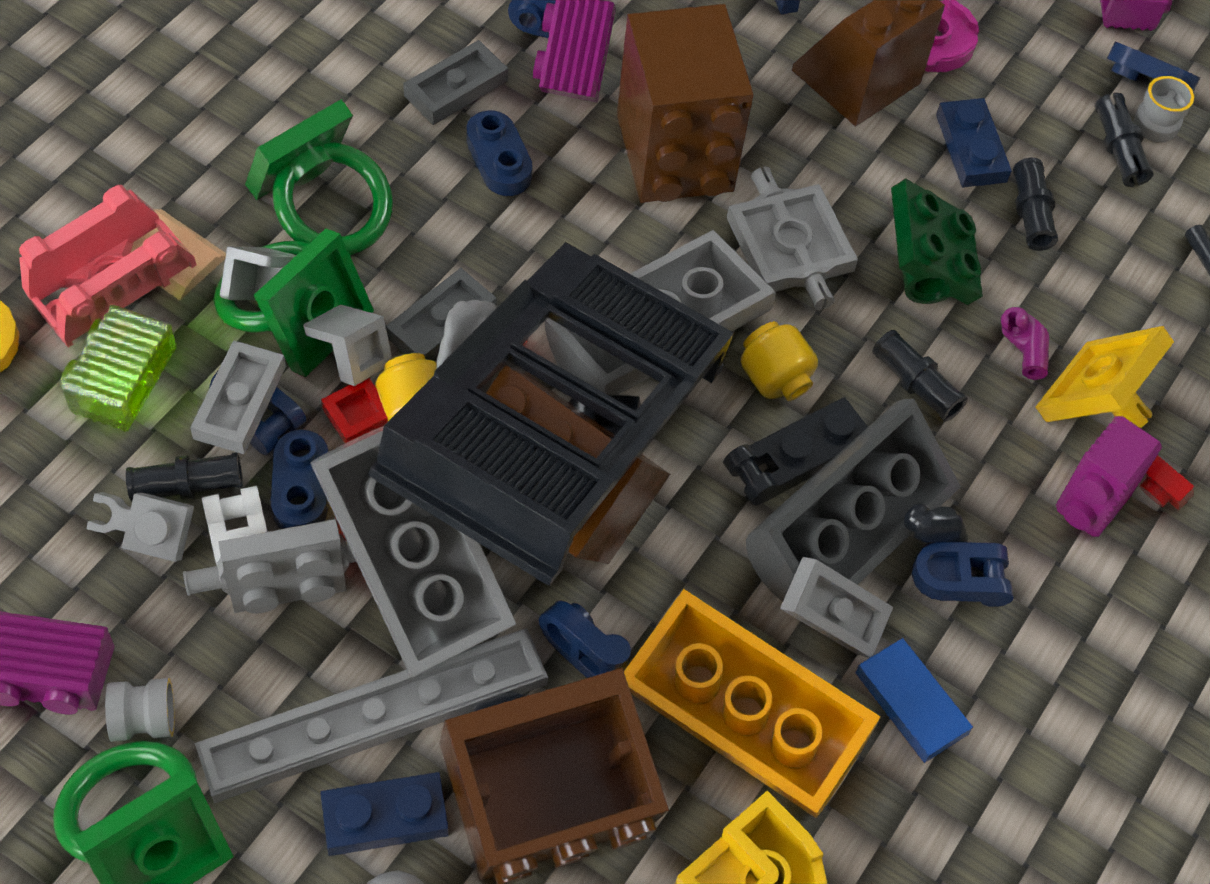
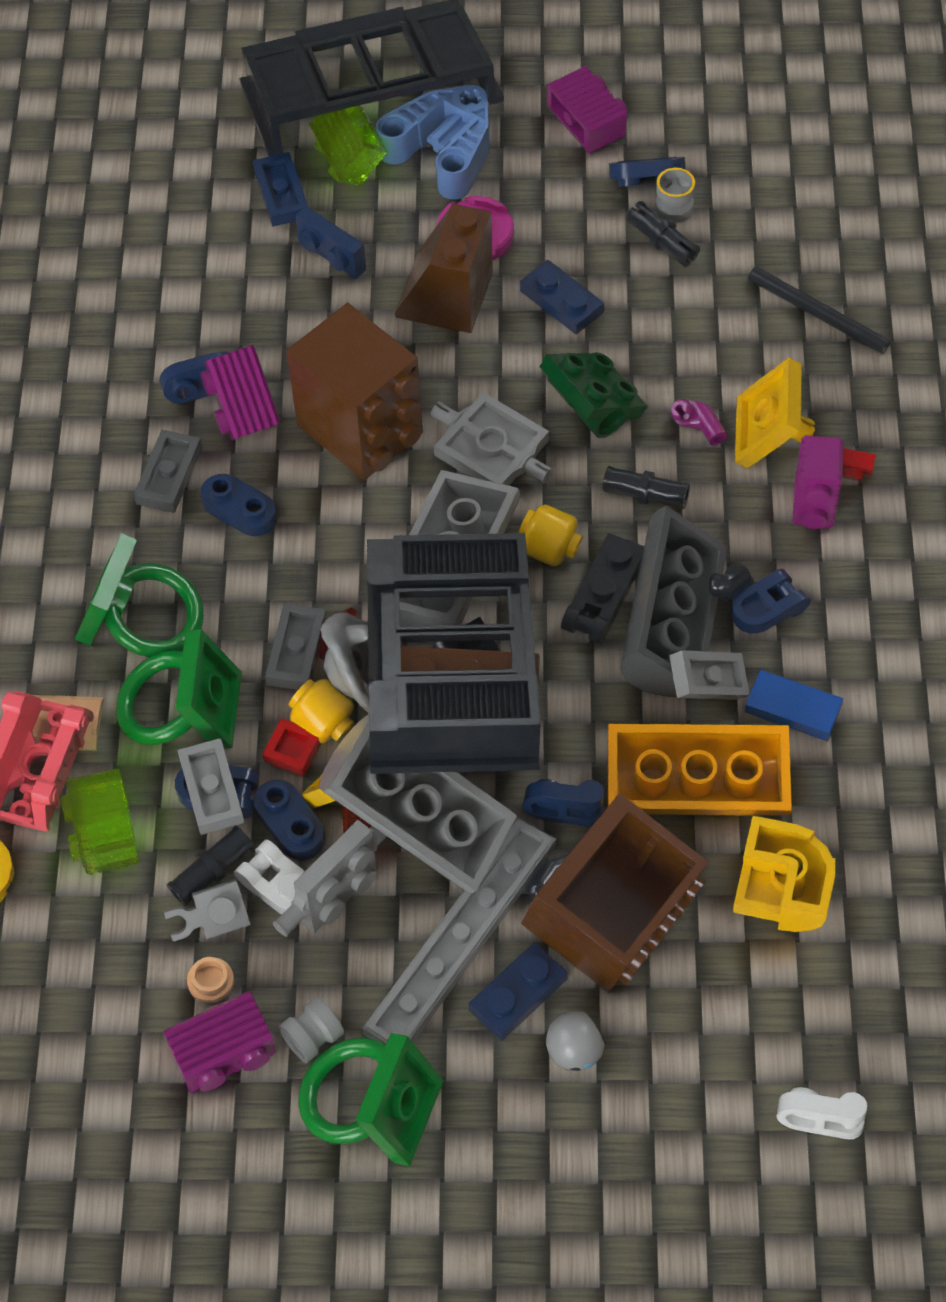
camera: 25 degrees left, 0 degrees up
light grey panel [220,246,296,301] -> none
light grey panel [304,305,392,386] -> none
black pin [1013,157,1058,251] -> none
none -> light nougat plate [187,957,234,1003]

